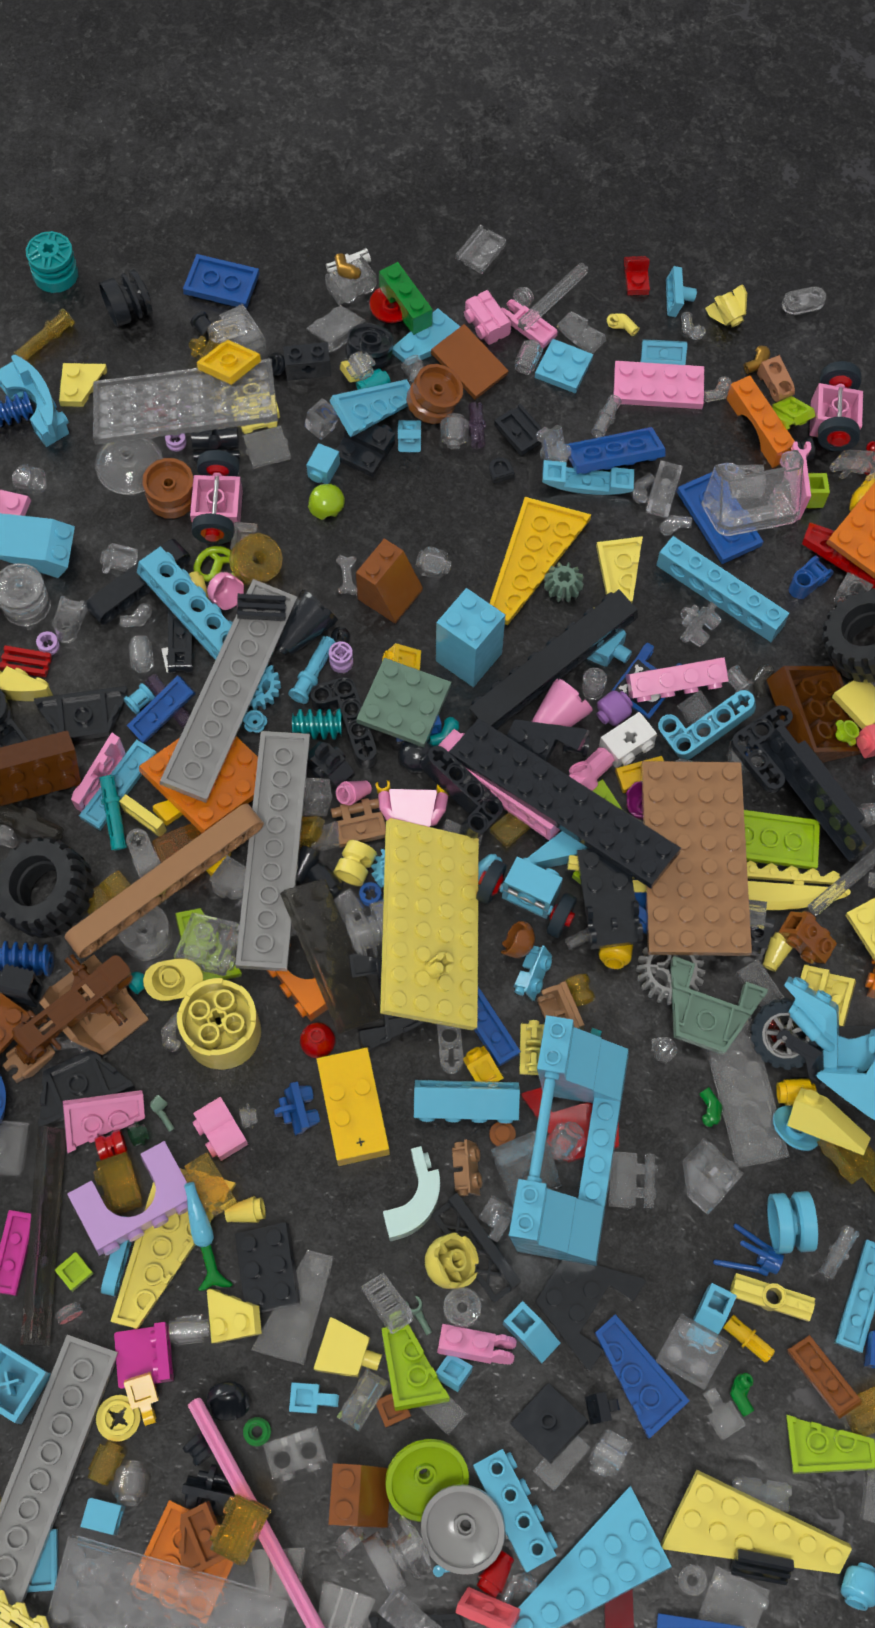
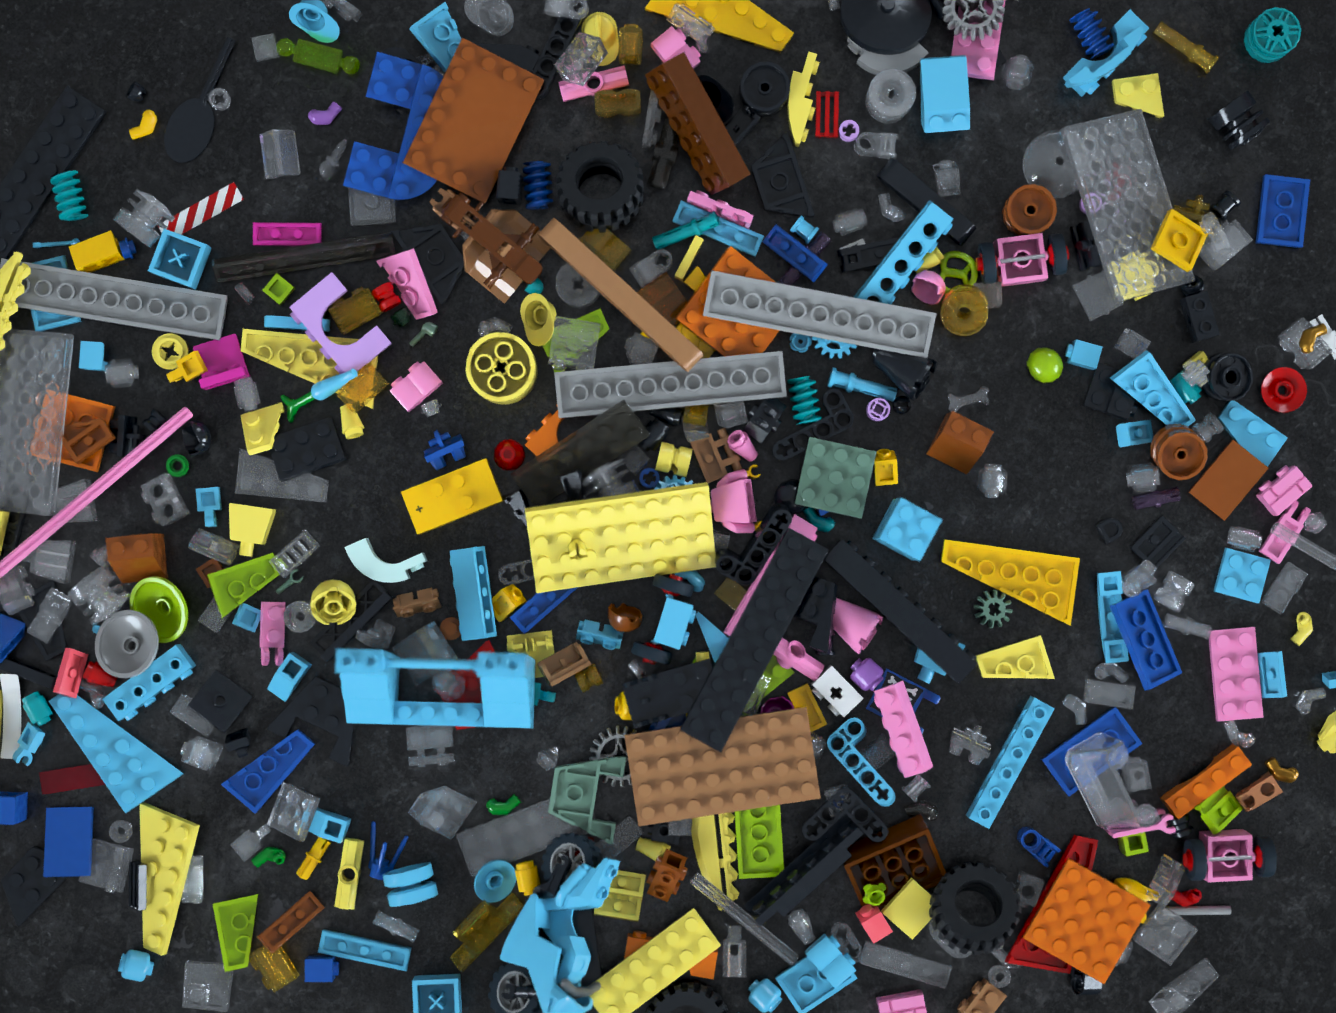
camera: 80 degrees right, 20 degrees up
clear yellow brick [88,1440,125,1486] -> none
clear yellow brick [210,1493,271,1565] -> none
black tile [237,593,286,621] -> none
clear hinge [306,306,365,352] -> none
green arch [379,262,433,335] -> none
clear wheel [581,668,607,699] -> none
light yellow slope [787,1088,871,1155] -> none
none -> clear wheel [1153,571,1195,613]

